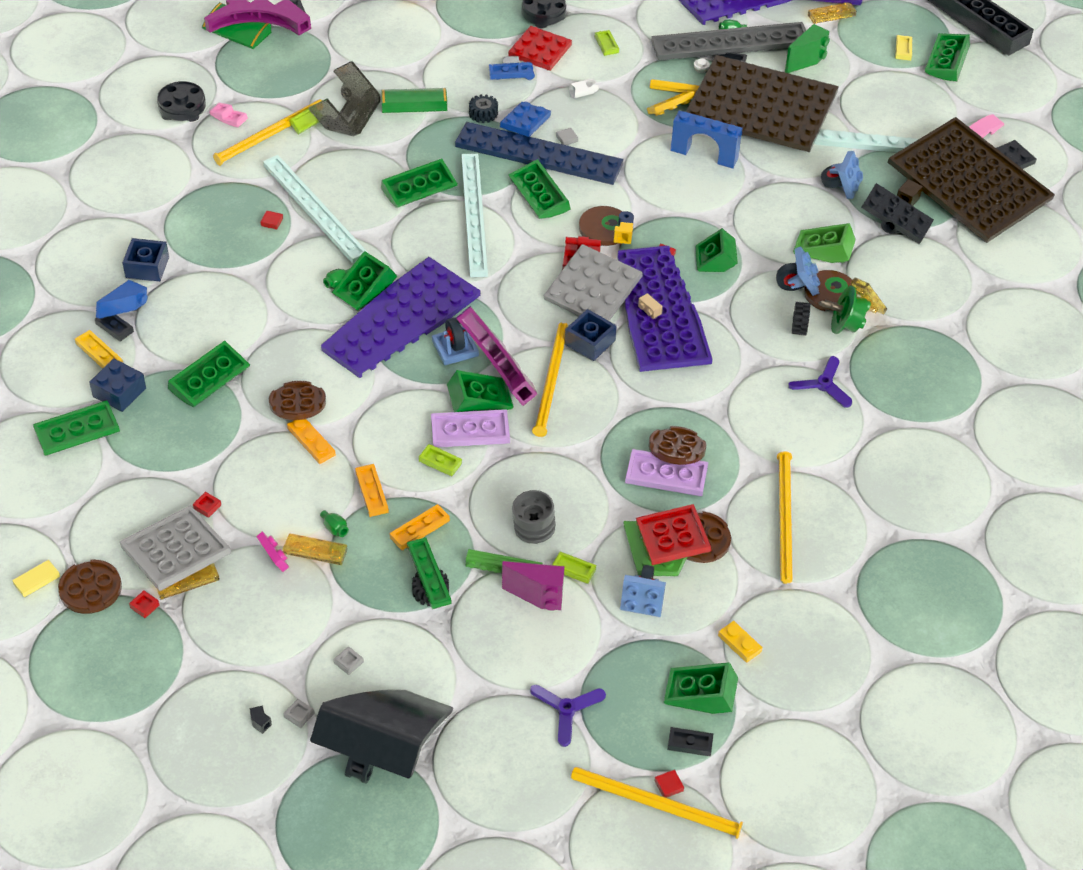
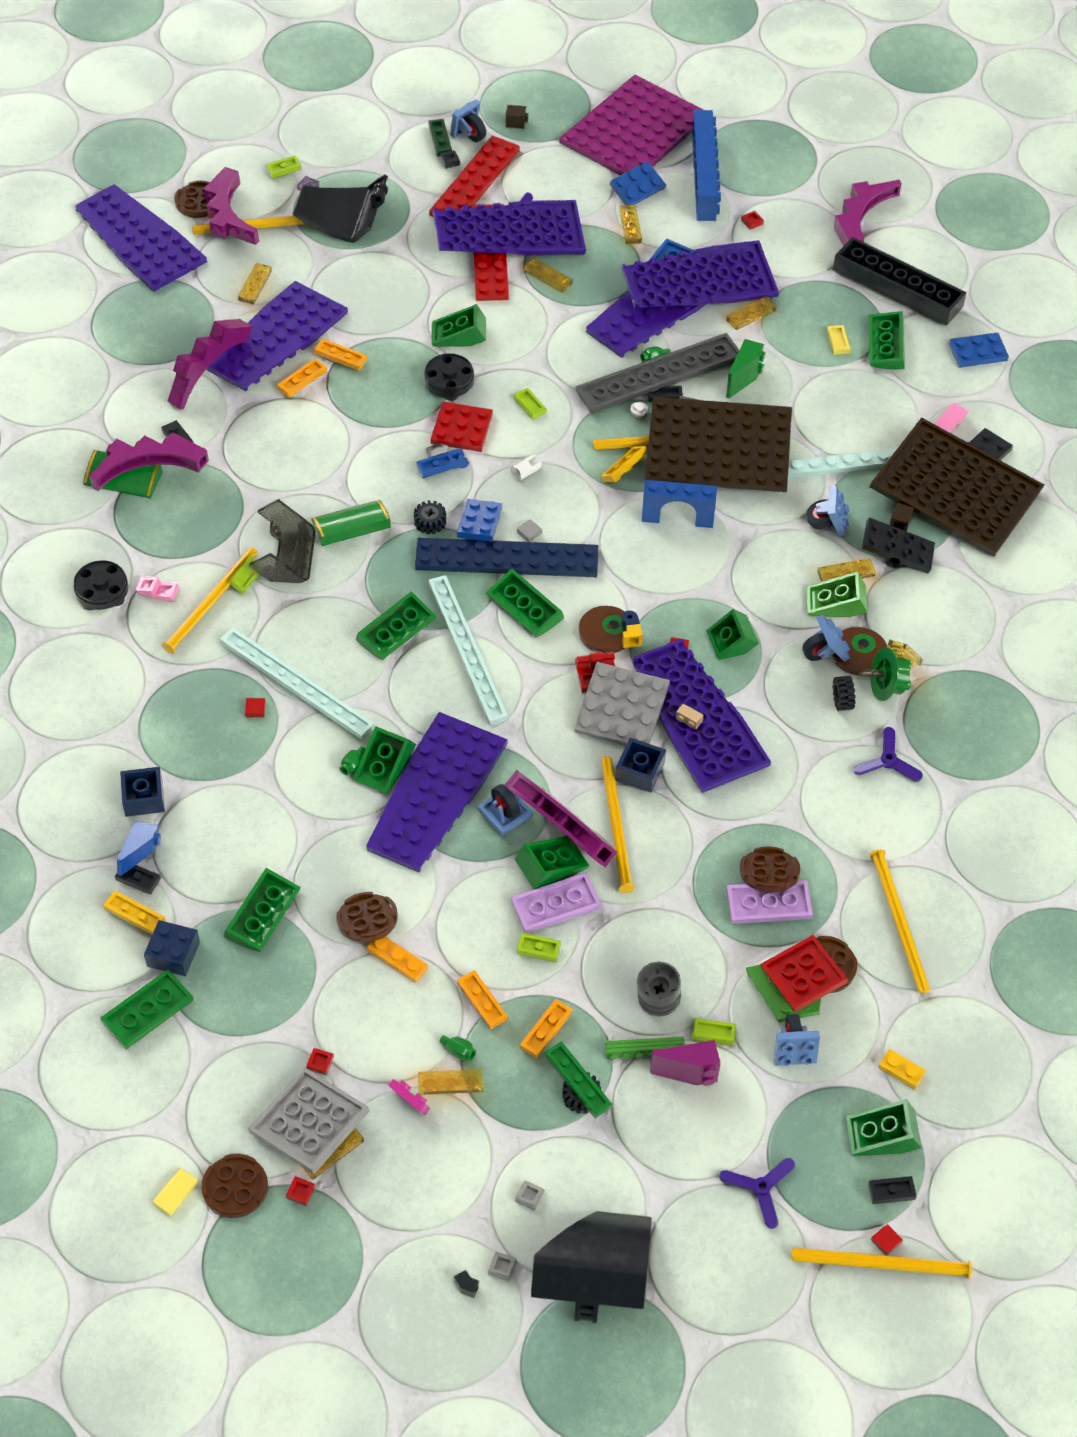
camera: 15 degrees left, 5 degrees up
none -> clear yellow plate [818,558,876,582]
none -> blue plate [949,332,1009,368]

